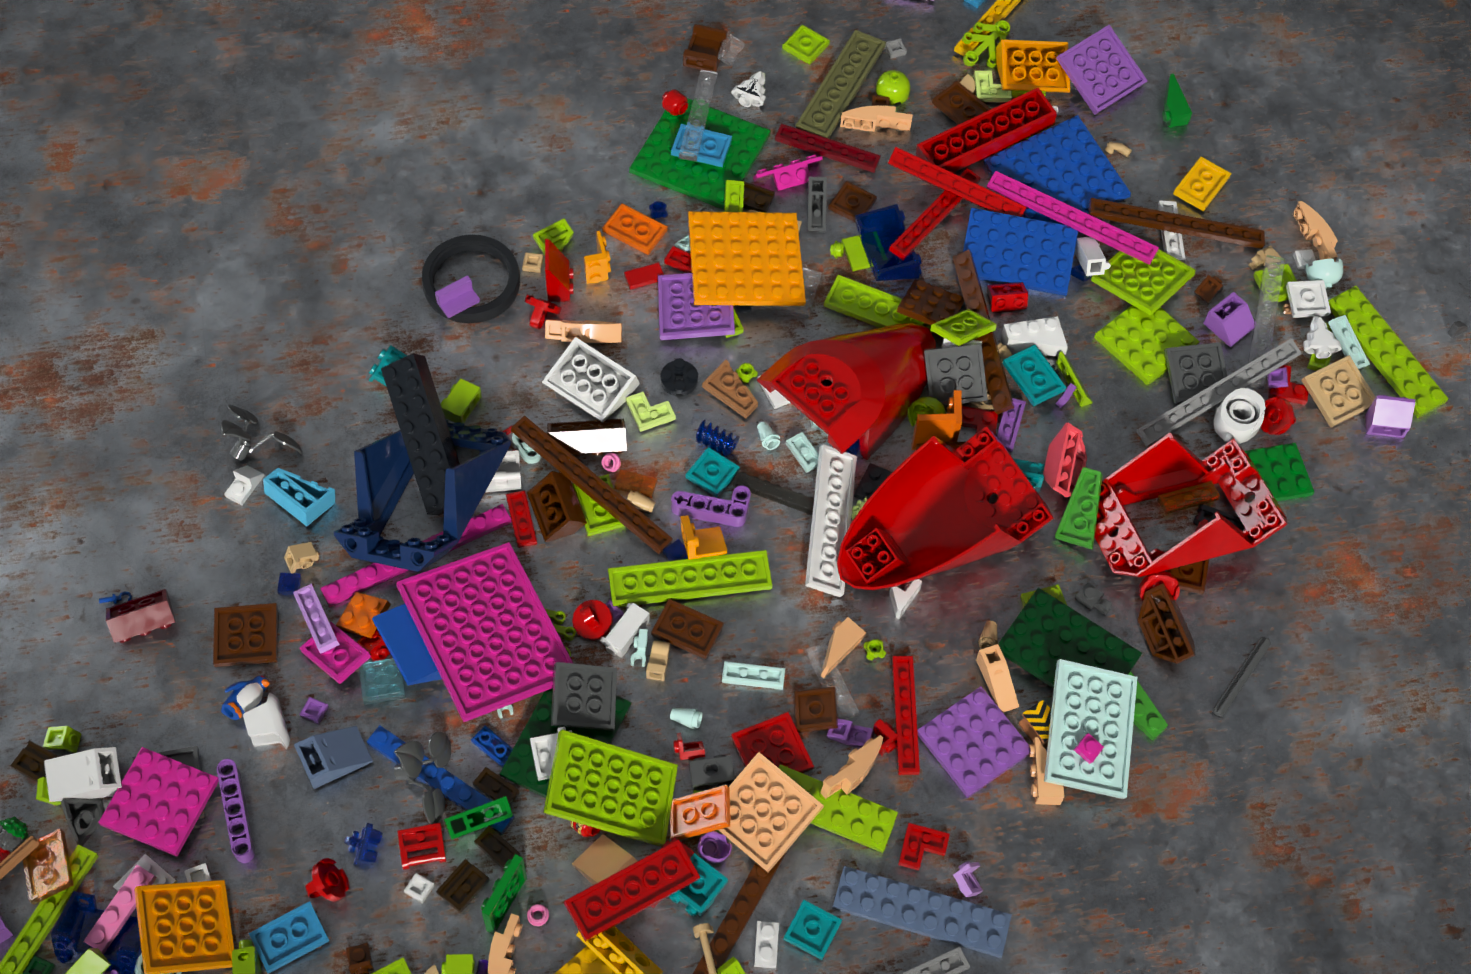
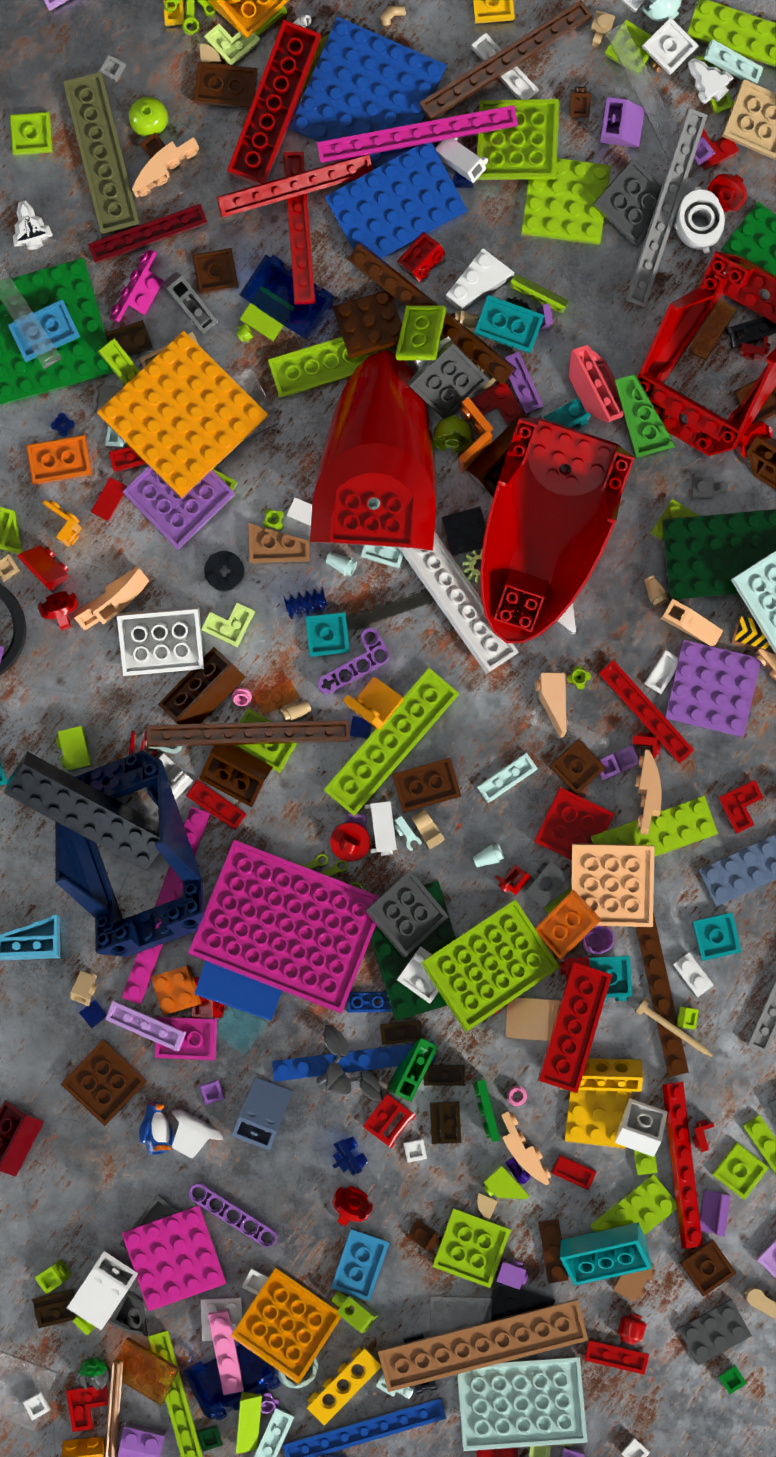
camera: 35 degrees left, 25 degrees up
none -> white tile [644,650,678,695]

